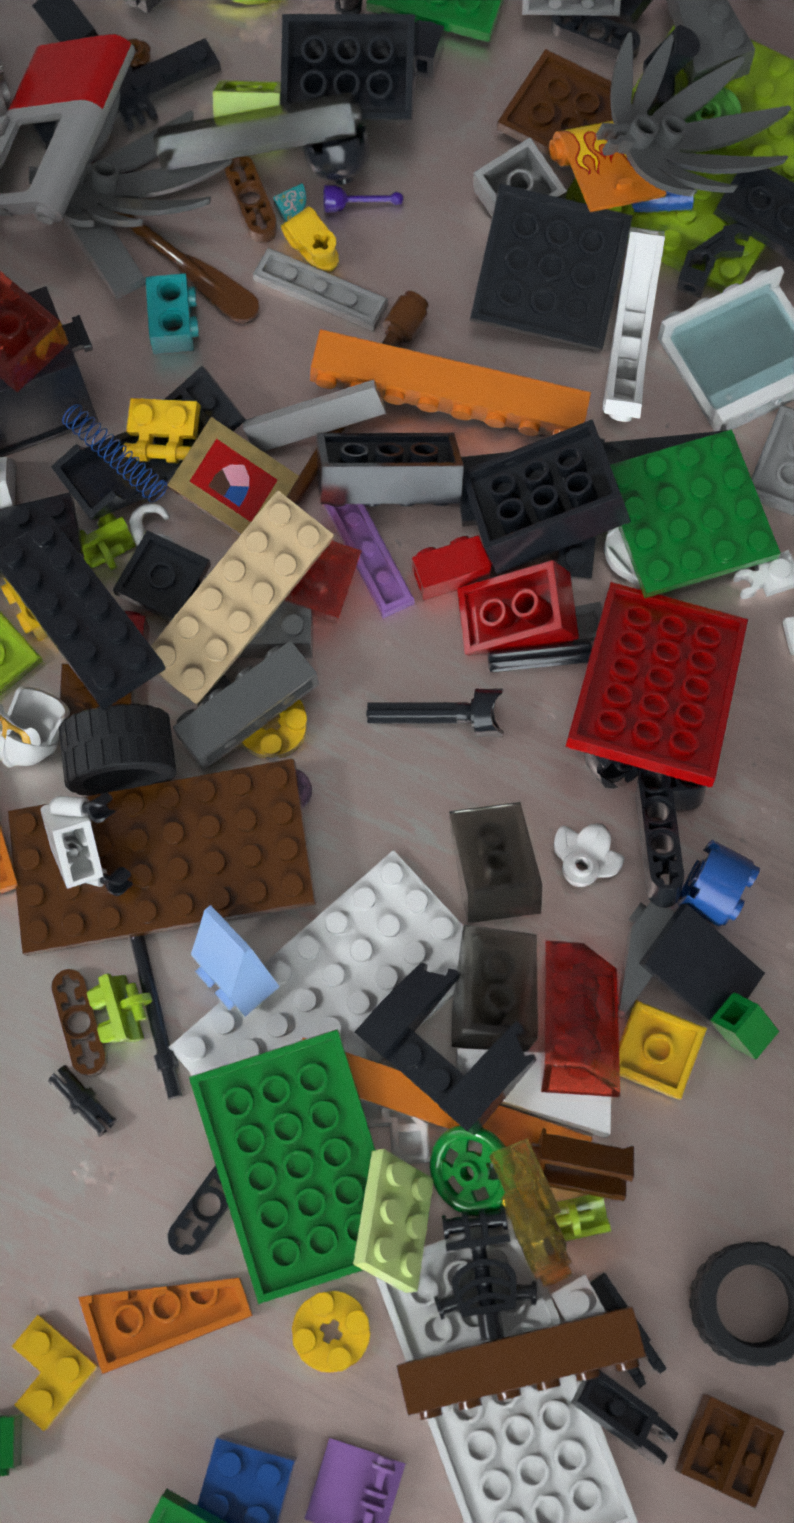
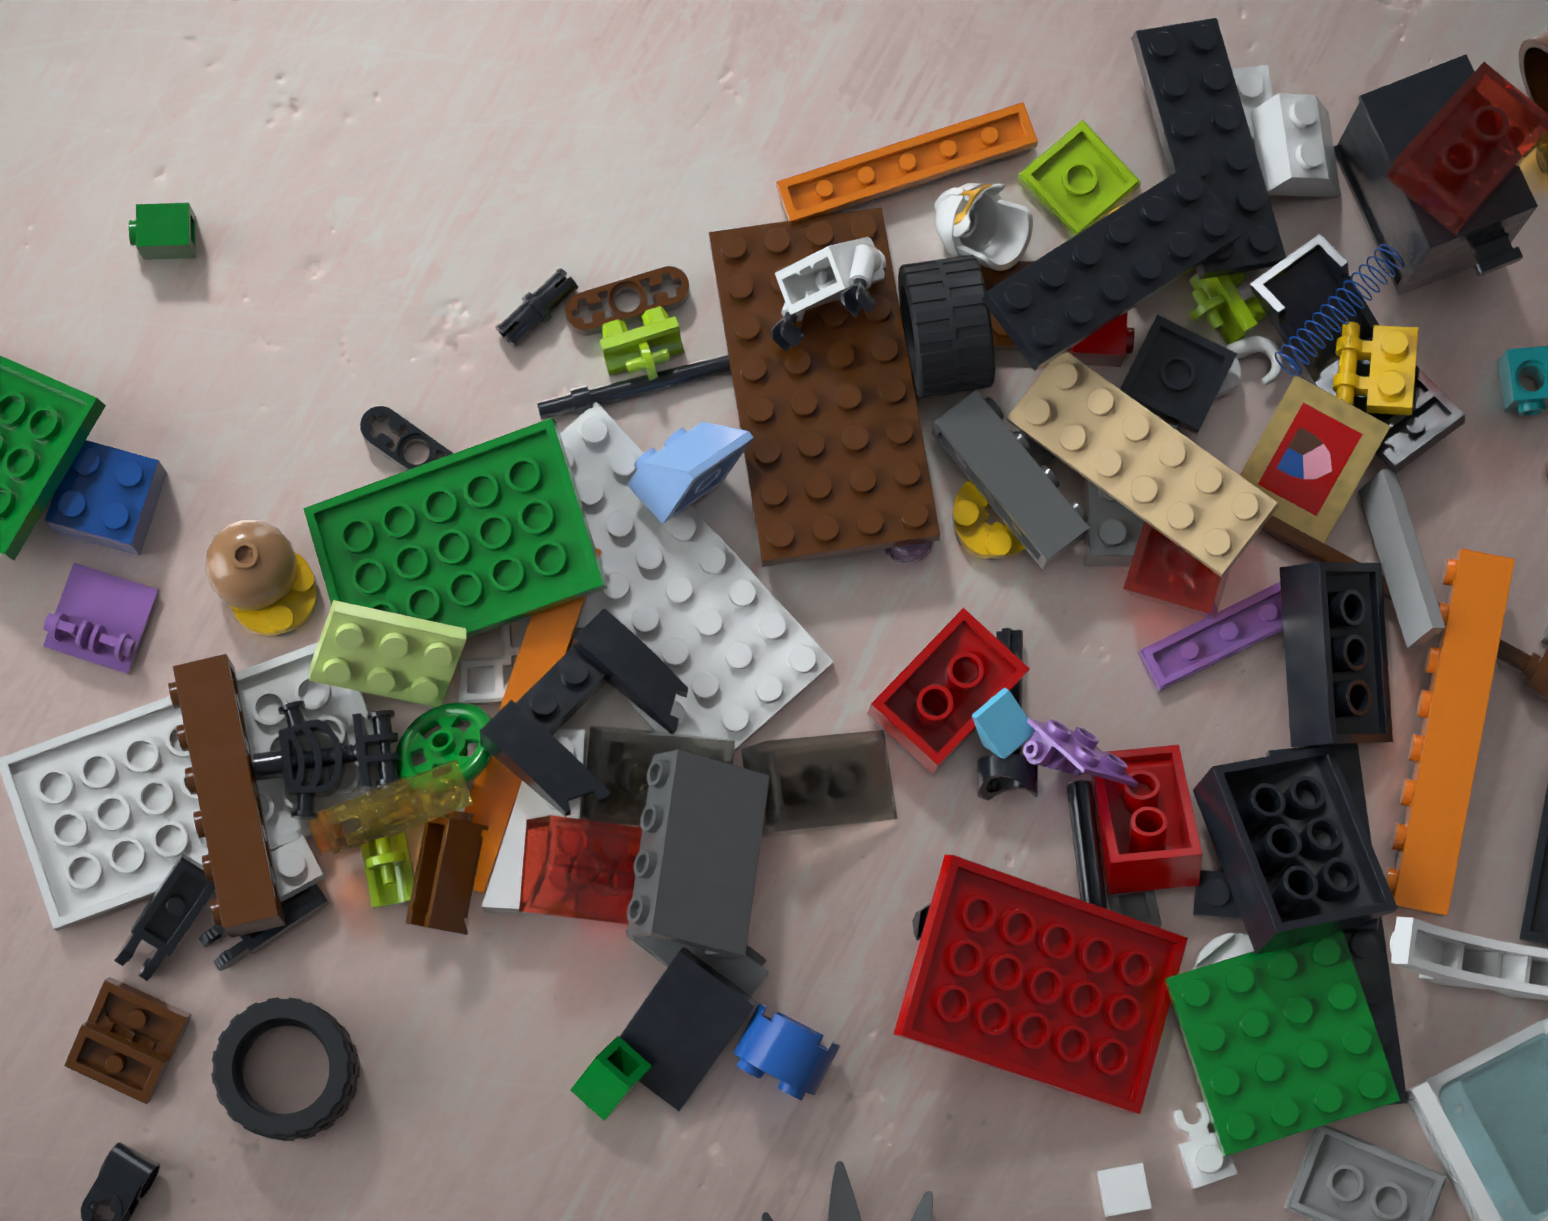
camera: 85 degrees right, 5 degrees up
yellow plate [11,1314,99,1431] -> none
orange wing [78,1278,253,1374] -> none
red brick [412,535,493,601] -> none
white plate [554,823,625,887] -> none
yellow plate [612,1000,707,1100] -> none
black beam [635,769,706,908] -> none
none -> medium nougat cylinder [206,519,298,611]
none -> dark grey panel [627,750,770,959]
none -> red slope [867,607,1030,775]
none -> medium azure slope [972,687,1035,759]
none -> medium lavender hinge [1023,718,1138,787]

